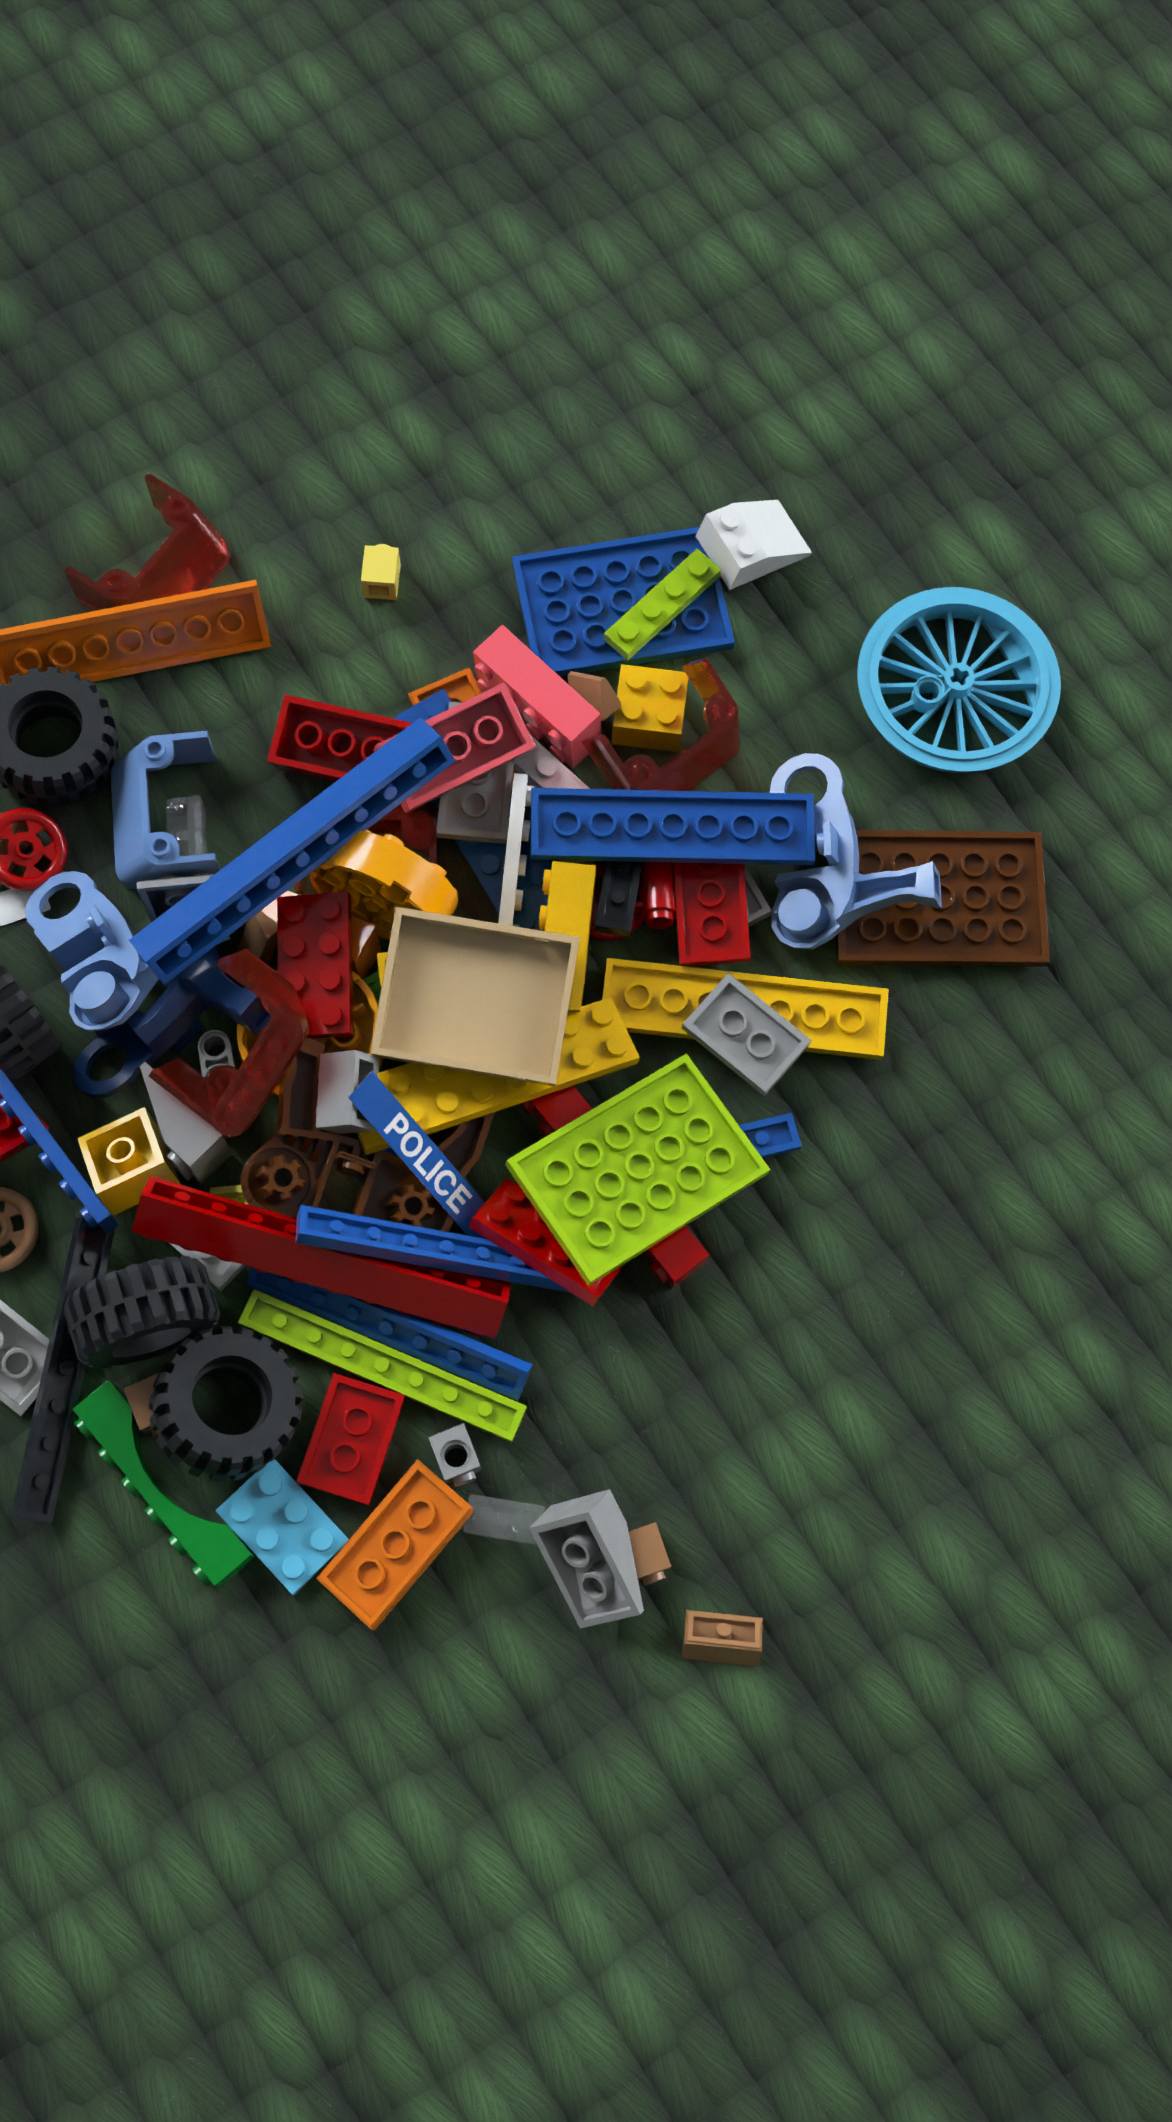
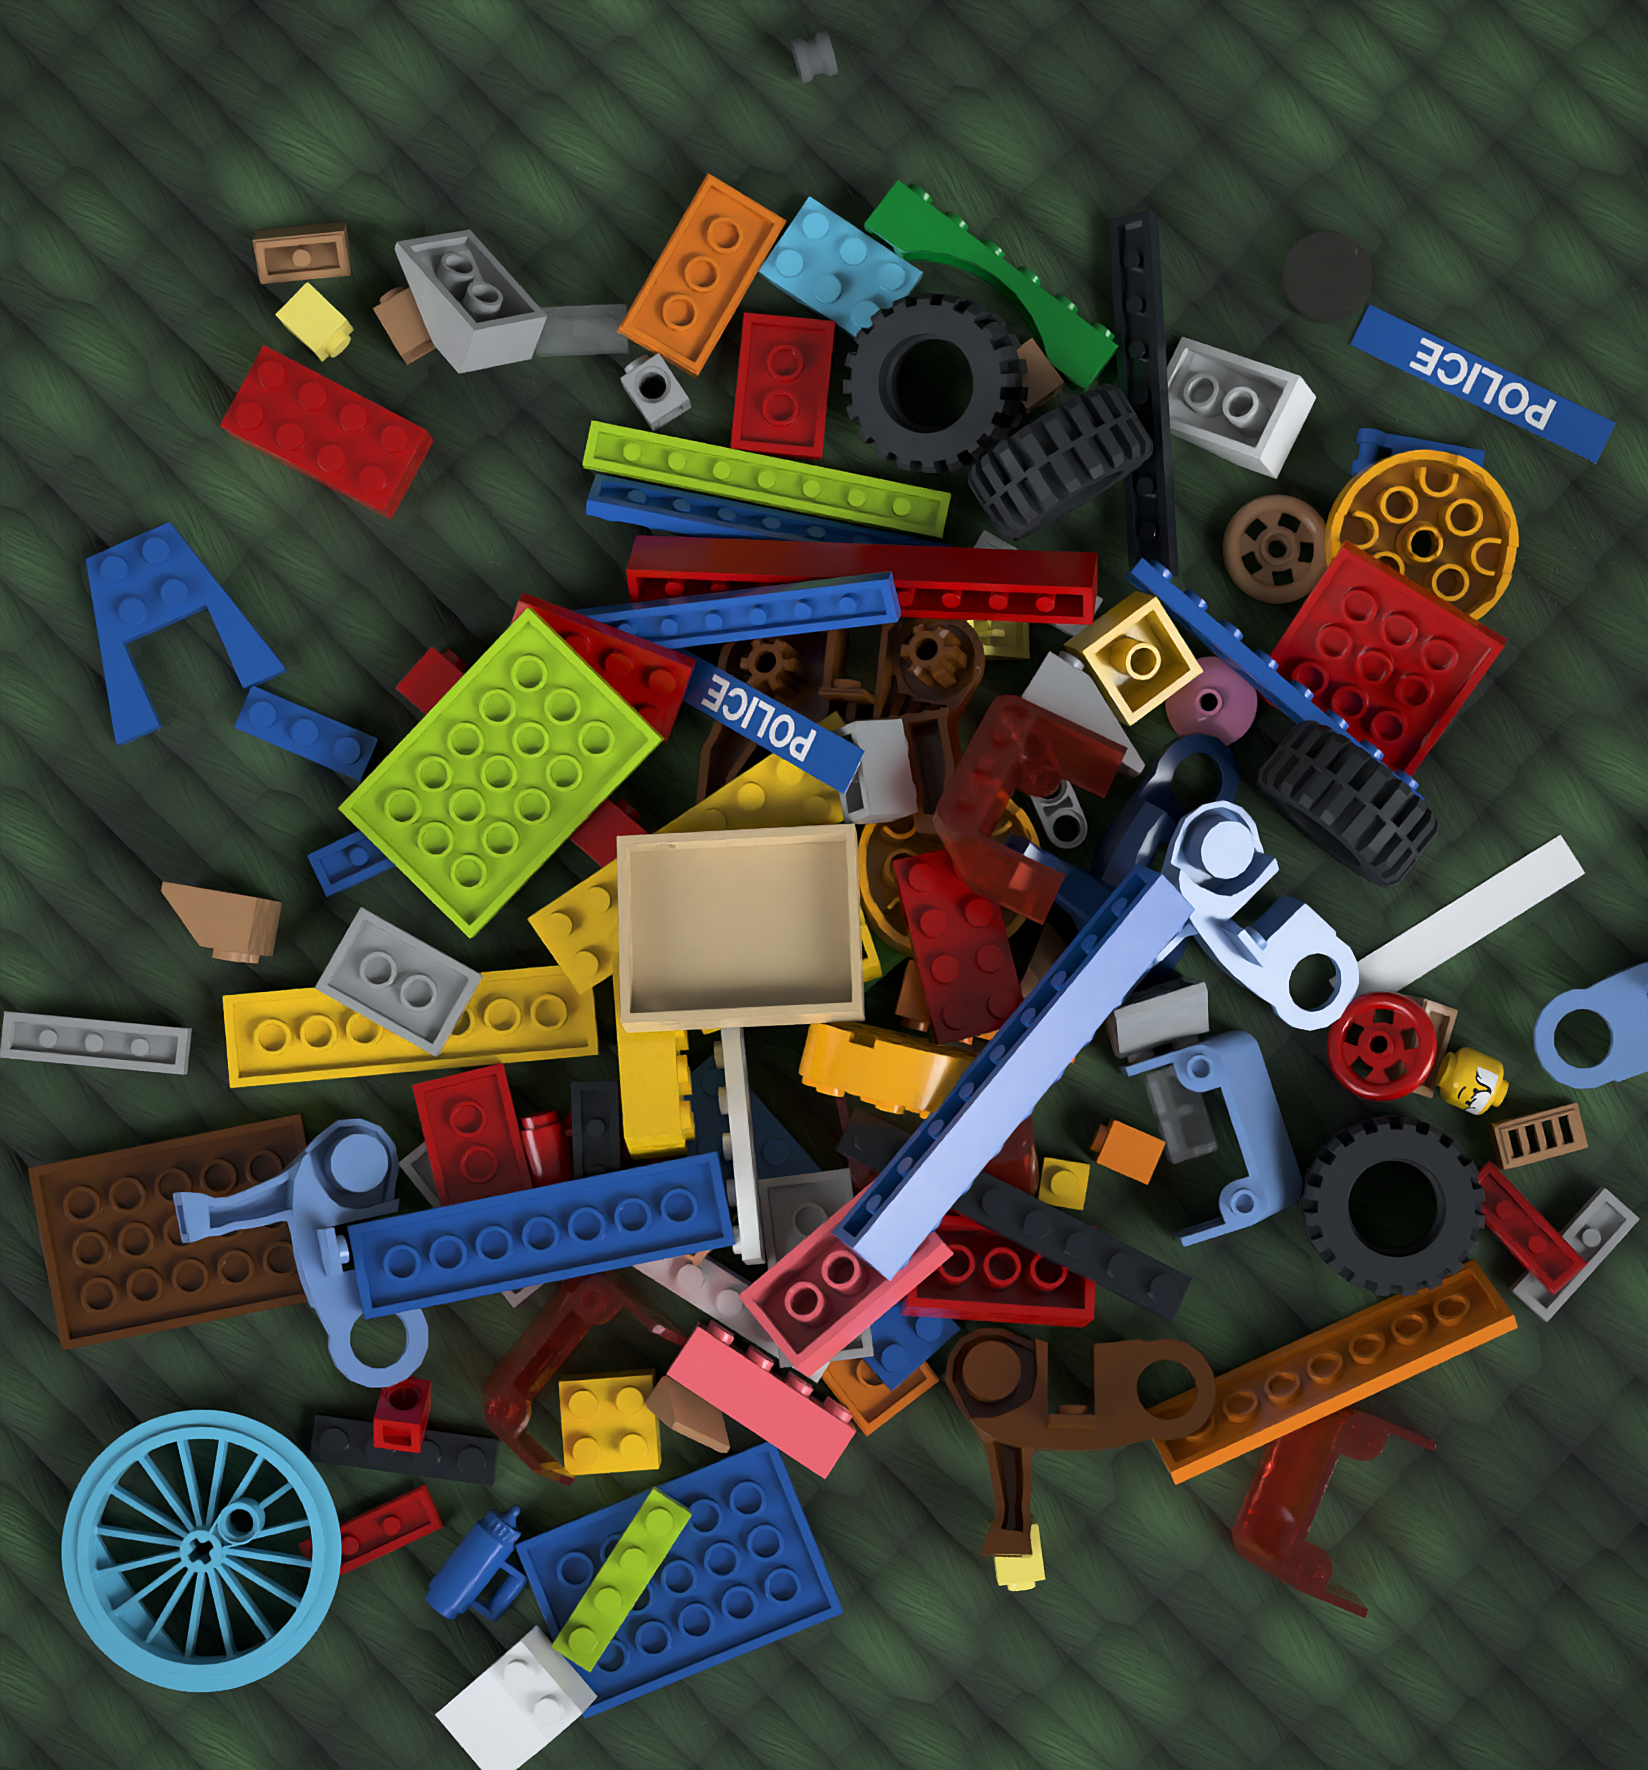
camera: 175 degrees right, 15 degrees up
none -> light grey plate [0,1011,192,1075]
none -> blue wing [86,522,288,746]
none -> medium nougat slope [161,882,282,964]
none -> red brick [220,345,434,520]
none -> blue plate [234,686,381,782]
none -> light yellow brick [275,282,354,362]
none -> red tile [298,1483,445,1576]
none -> black plate [309,1412,501,1486]
none -> red brick [374,1376,431,1453]
none -> blue piece [425,1505,529,1623]
none -> dark grey wheel [790,29,838,84]
none -> black plate [834,1107,1193,1321]
none -> reddish brown animal [945,1328,1217,1558]
none -> yellow plate [1037,1156,1090,1210]
none -> orange brick [1089,1118,1166,1185]
none -> bright pink dish [1165,657,1258,746]

